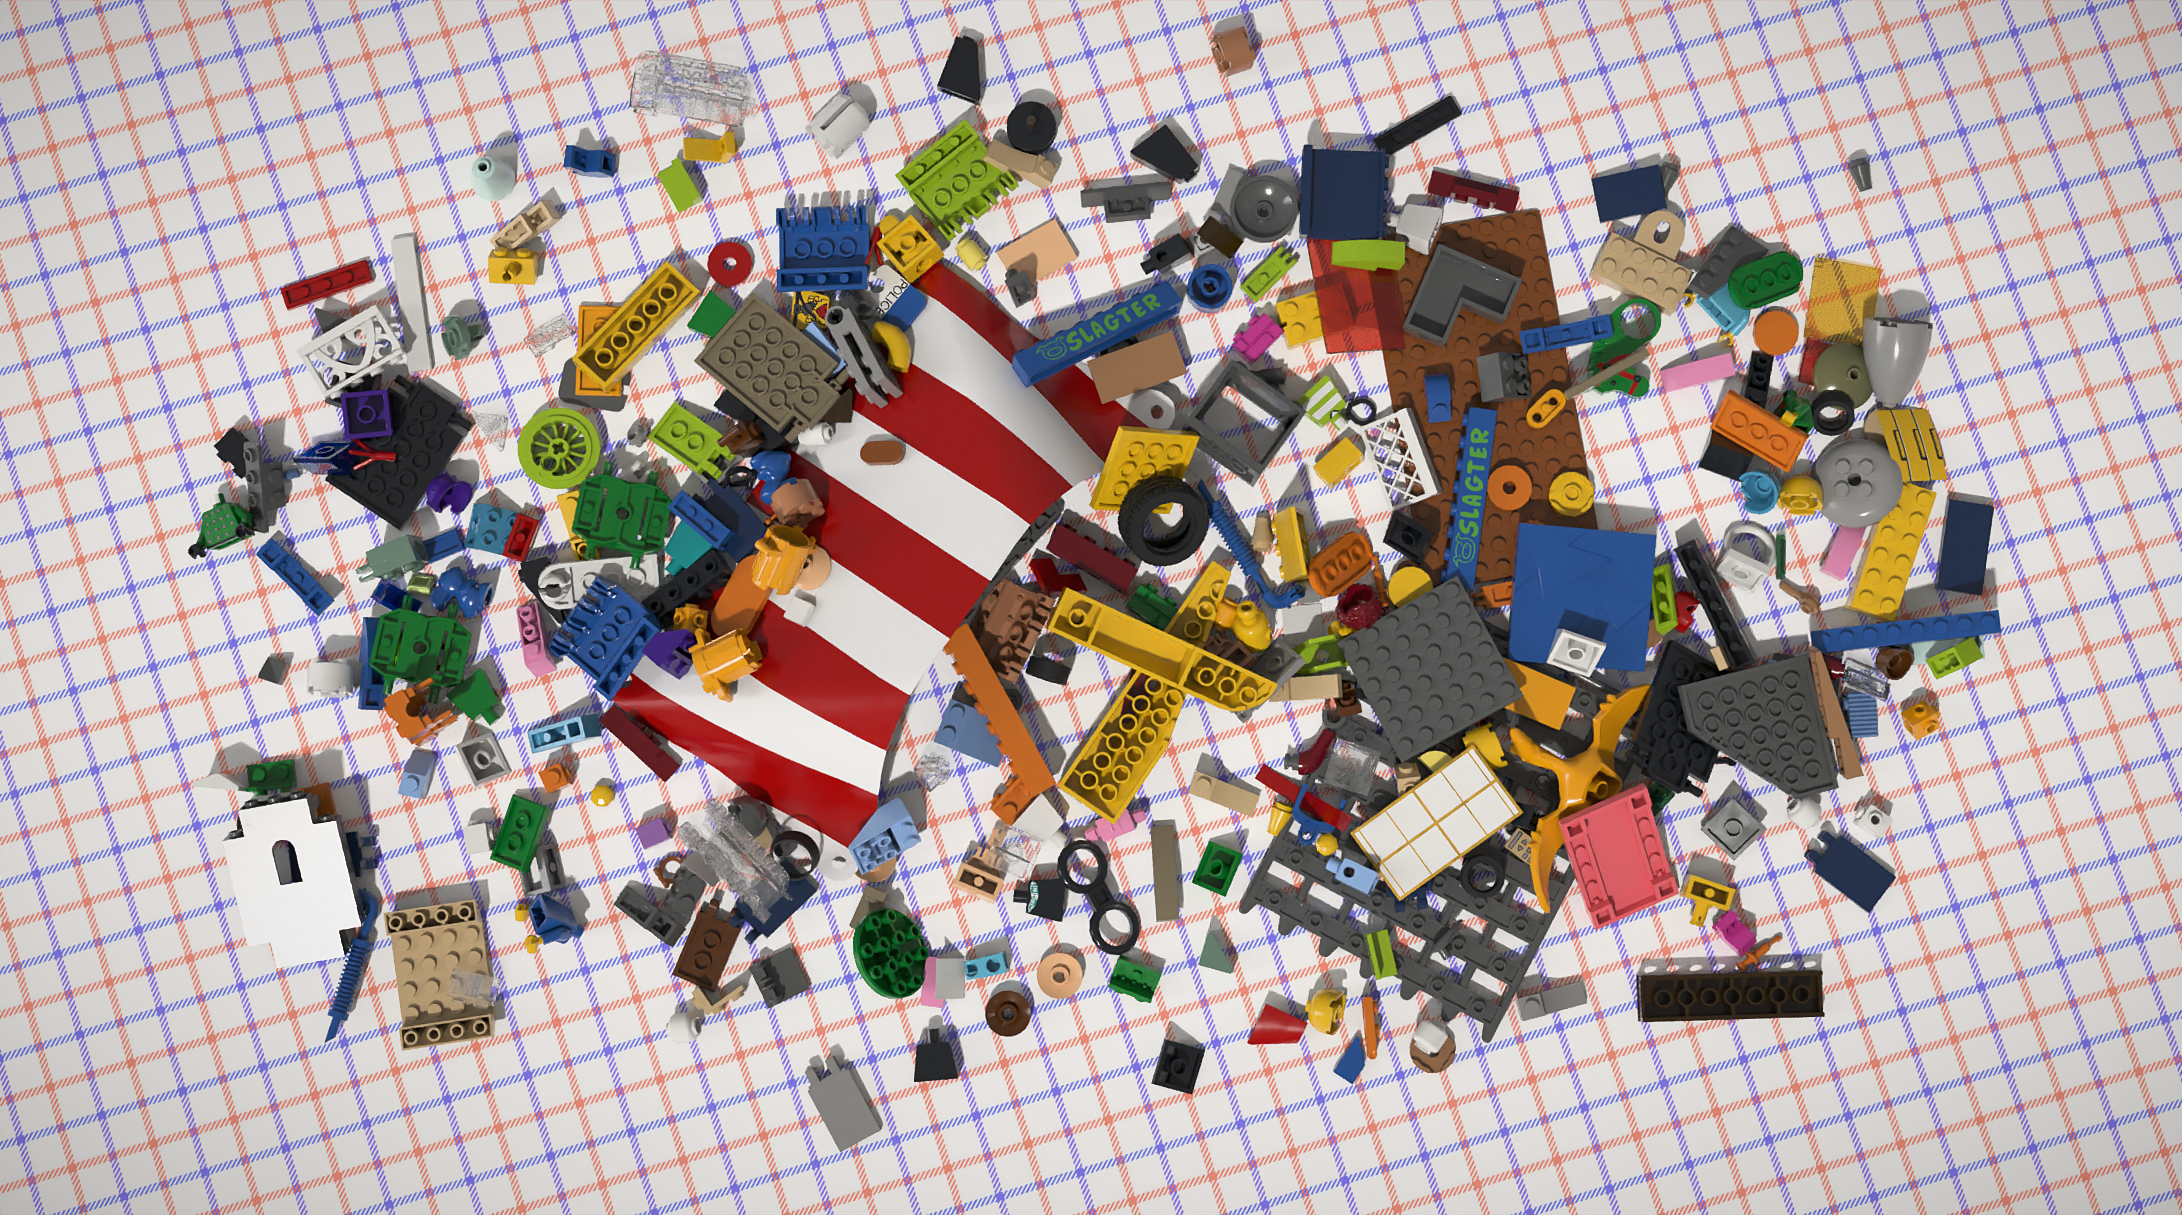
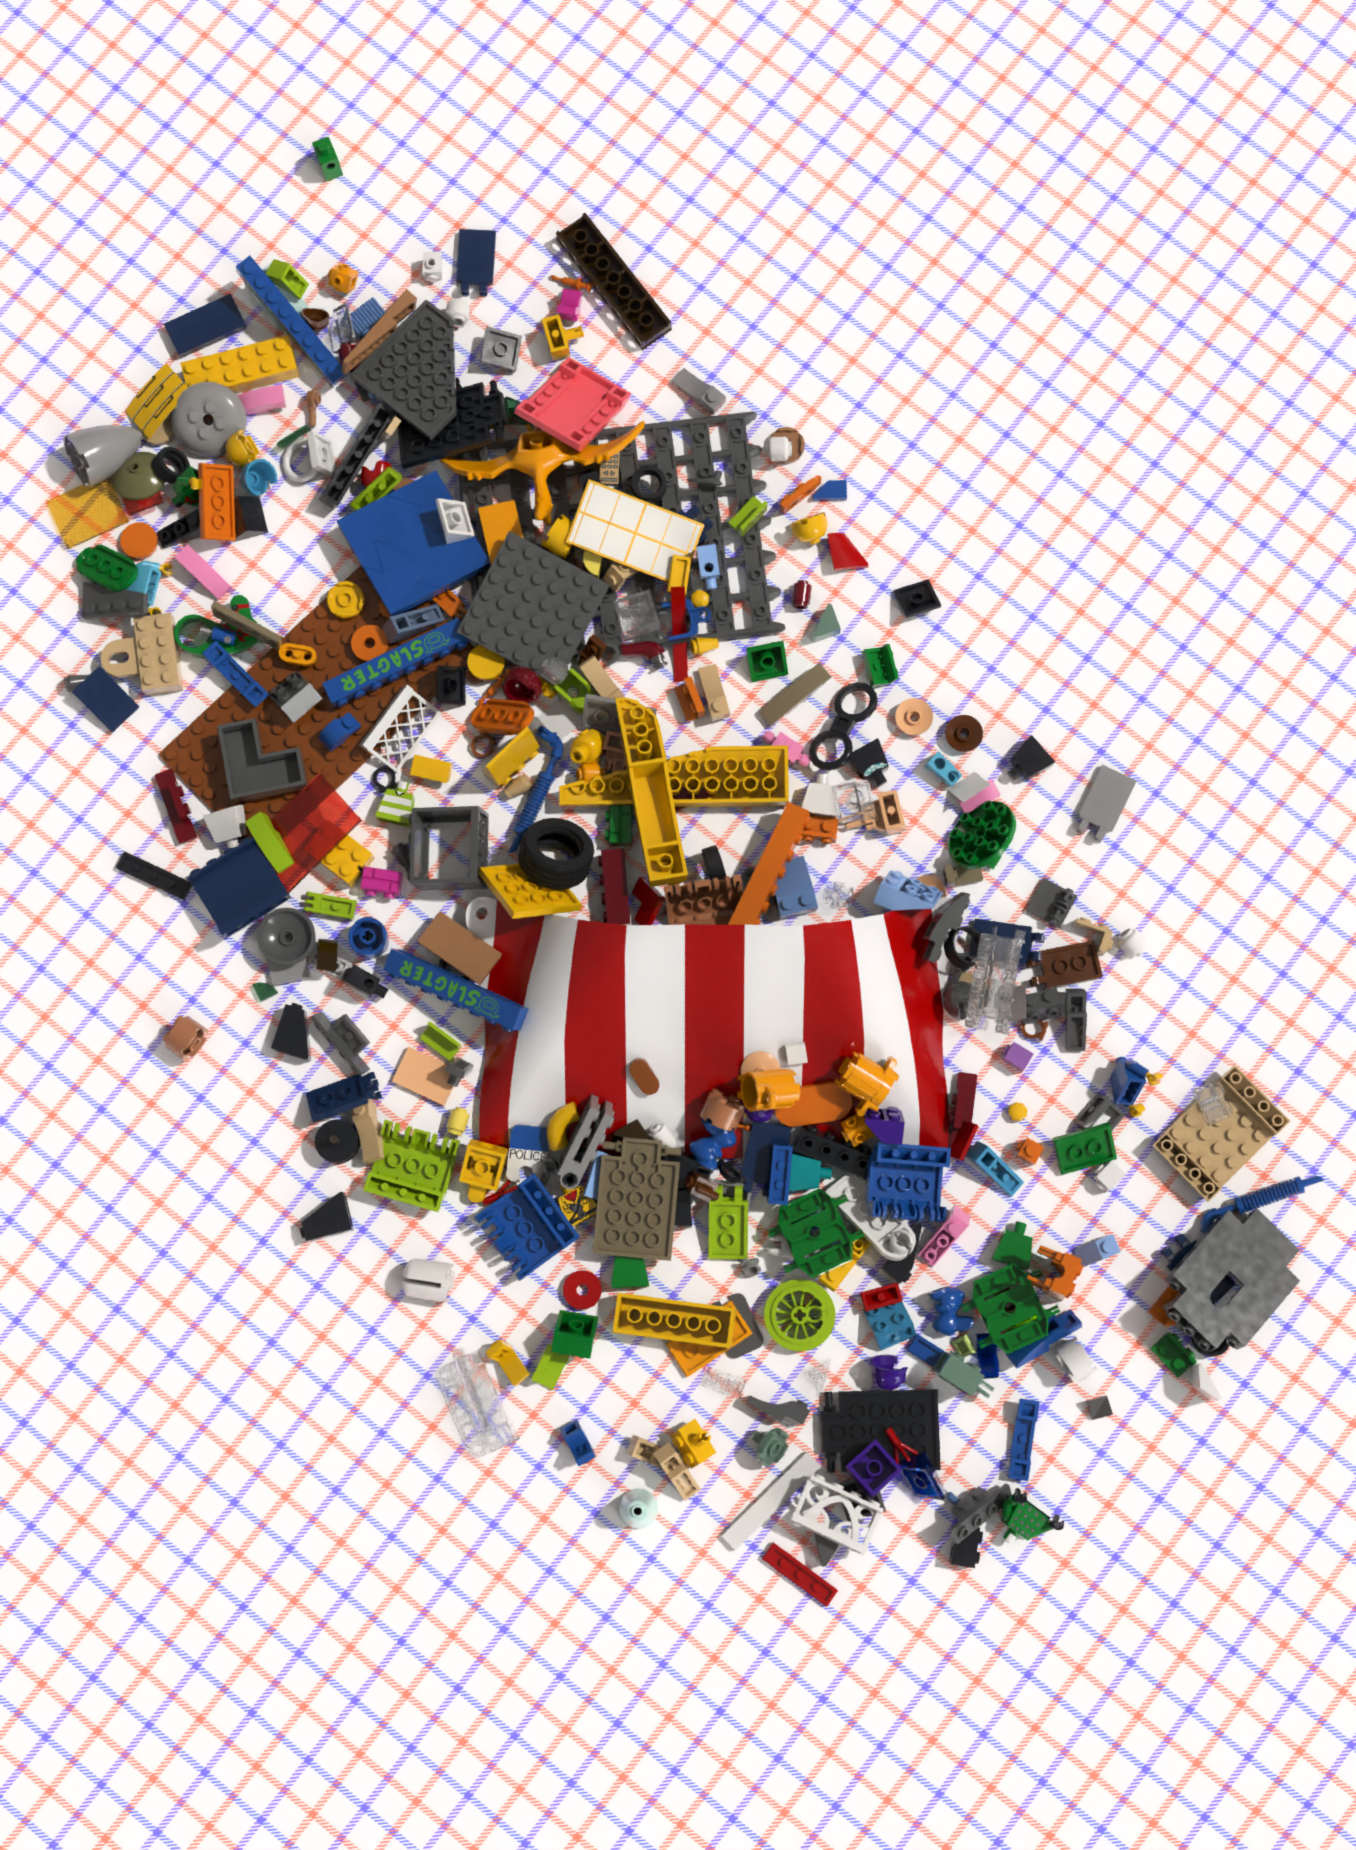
camera: 120 degrees left, 5 degrees down
white slope [453,732,510,789] -> none
none -> blue piece [199,626,237,645]
none -> clear green tile [252,982,279,1002]
none -> dark blue tile [306,1072,382,1123]
none -> green torso [312,137,343,182]
none -> sand blue slope [382,604,445,644]
none -> lime panel [419,1021,462,1062]
none -> dark orange piece [471,732,498,758]
none -> clear head [540,657,569,685]
none -> green brick [551,1310,598,1359]
none -> tan slope [653,1442,701,1501]
none -> yellow tile [667,554,691,595]
none -> orange bracket [674,676,705,722]
none -> dark grey slope [747,1395,810,1424]
none -> dark red brick [791,580,812,609]
none -> dark grey slope [922,892,971,963]
none -> red slope [950,1121,978,1162]

